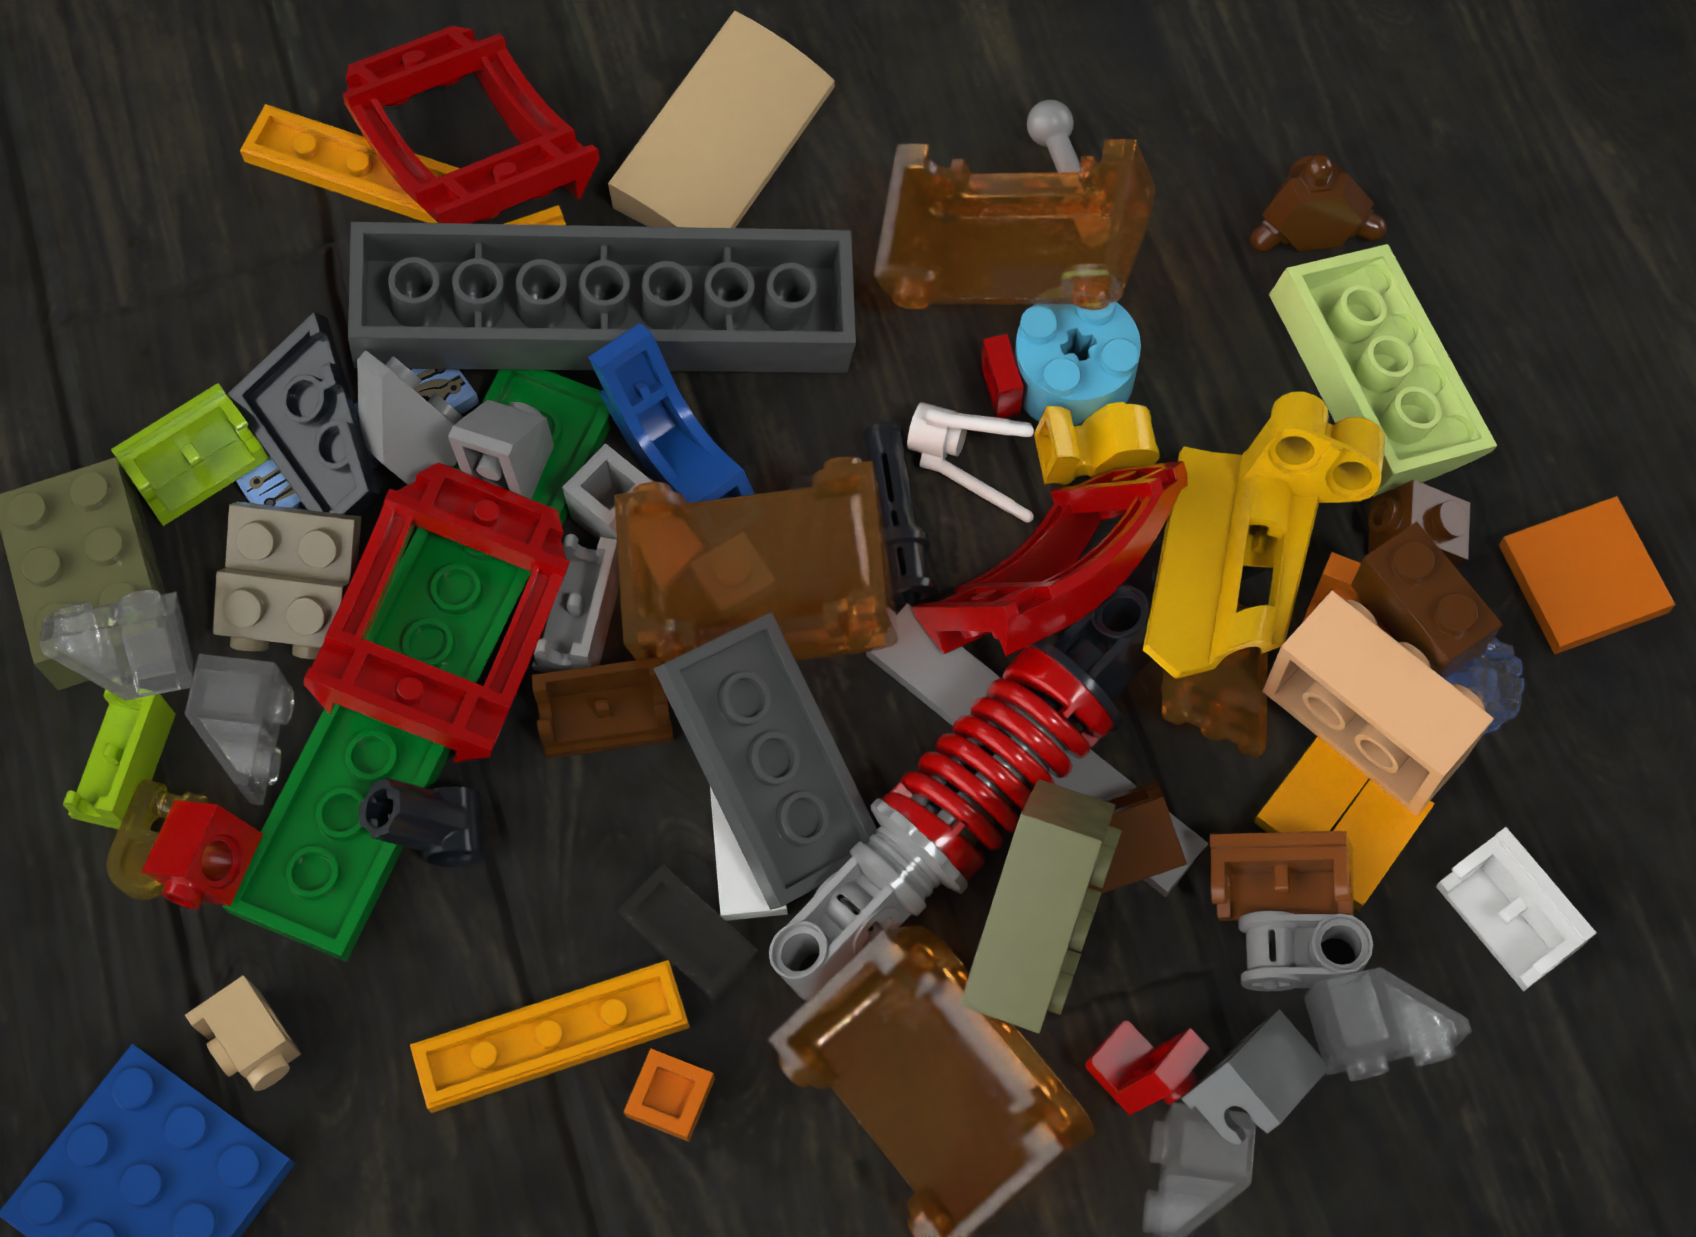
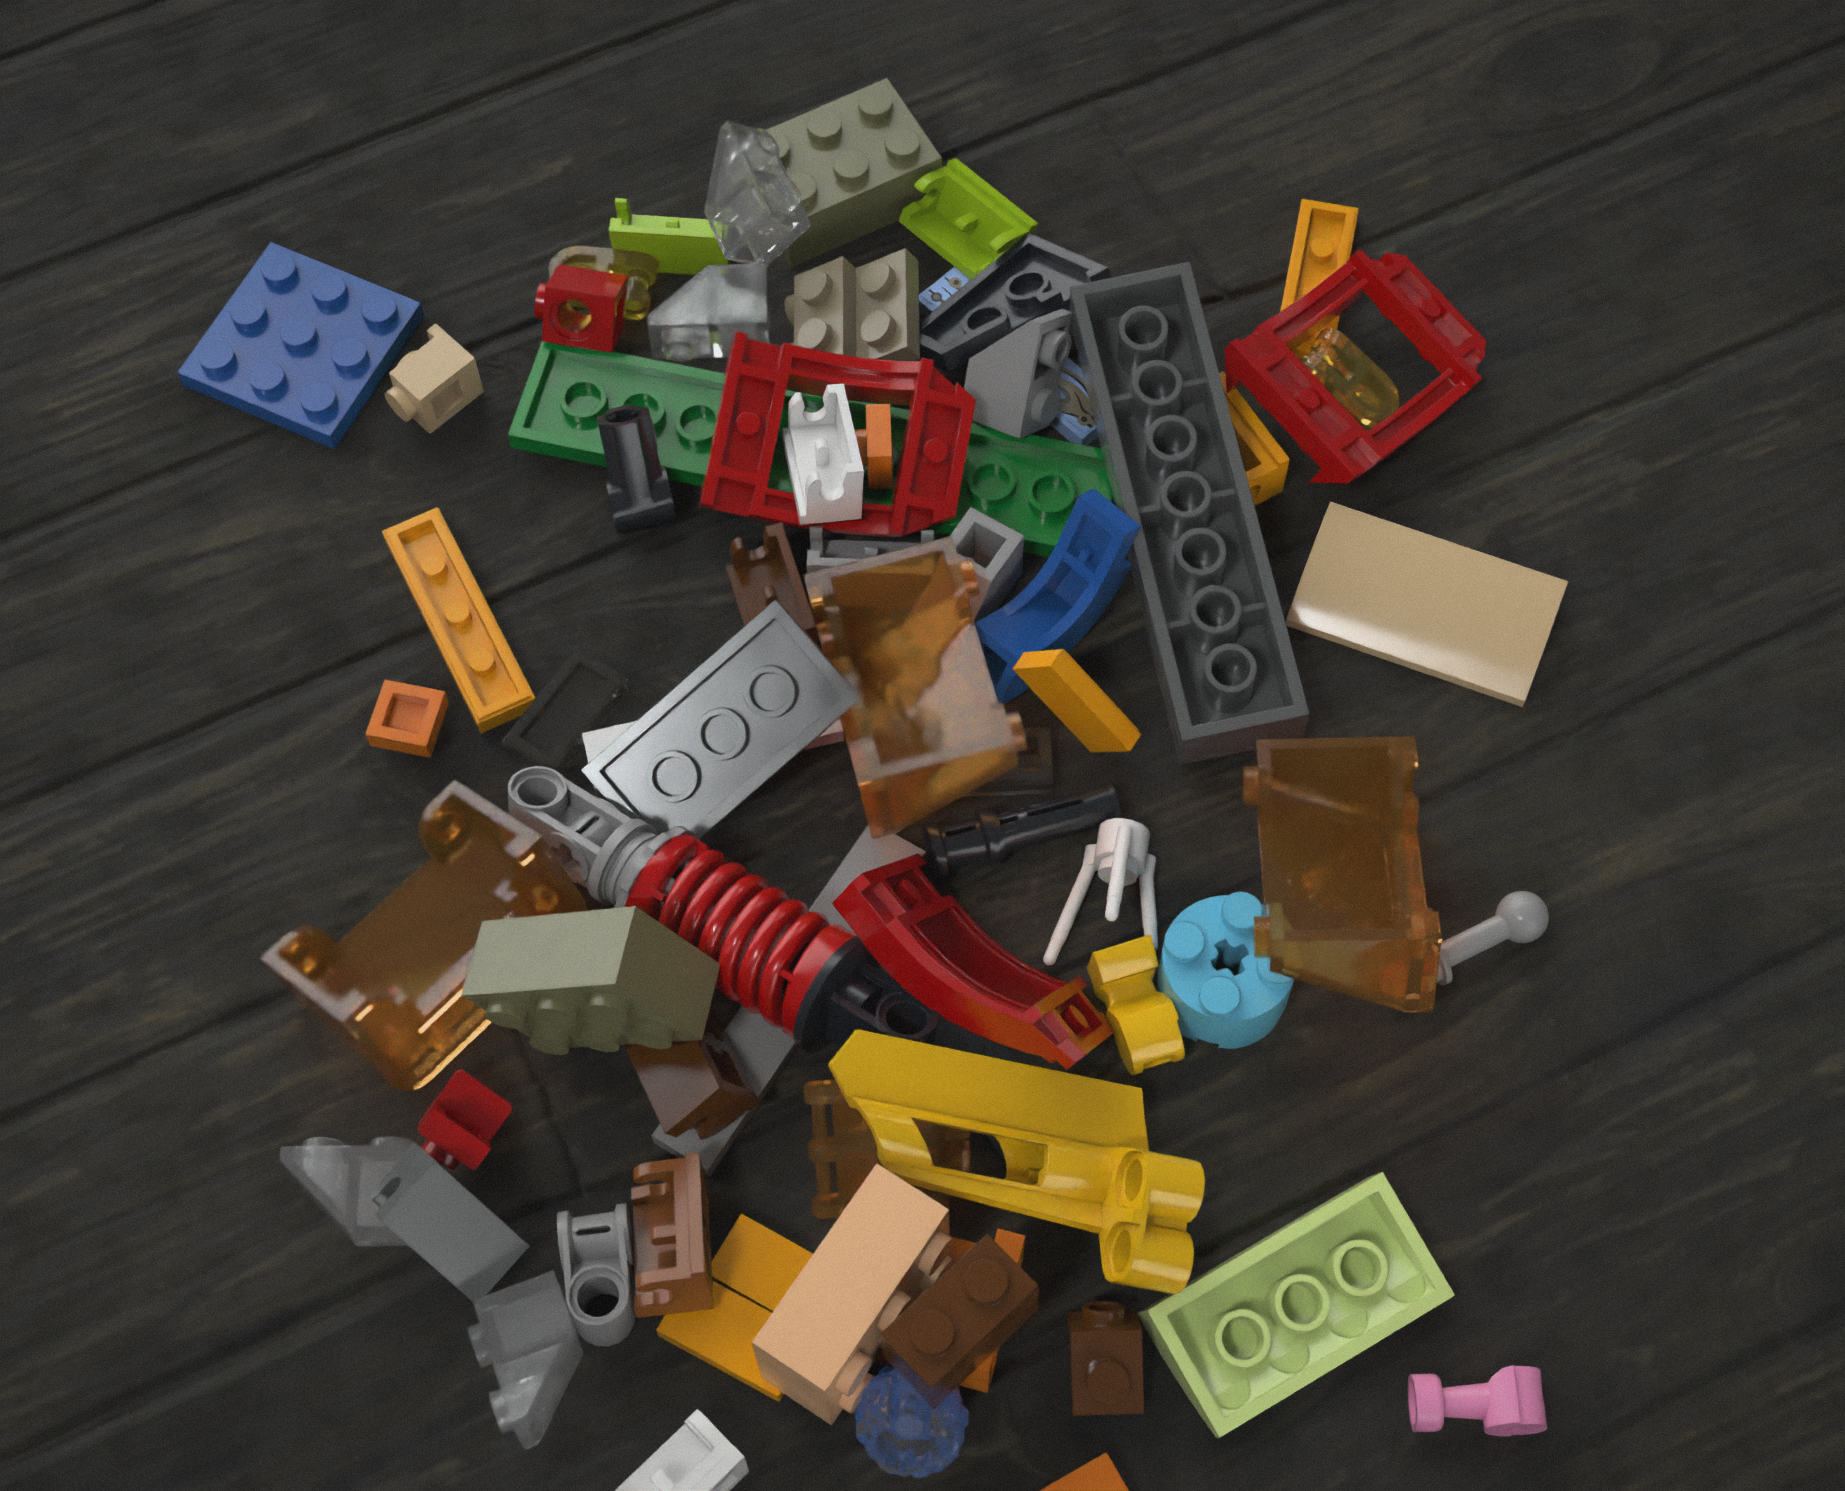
camera: 80 degrees right, 5 degrees down
light grey slope [448,399,554,499] -> none
red tile [981,334,1024,419] -> none
reddish brown rock [1250,154,1387,253] -> none
none -> white hinge [782,383,864,525]
none -> orange plate [854,404,893,490]
none -> light orange tile [1013,649,1141,753]
none -> clear yellow plate [1300,328,1399,431]
none -> bright pink leg [1408,1365,1547,1436]

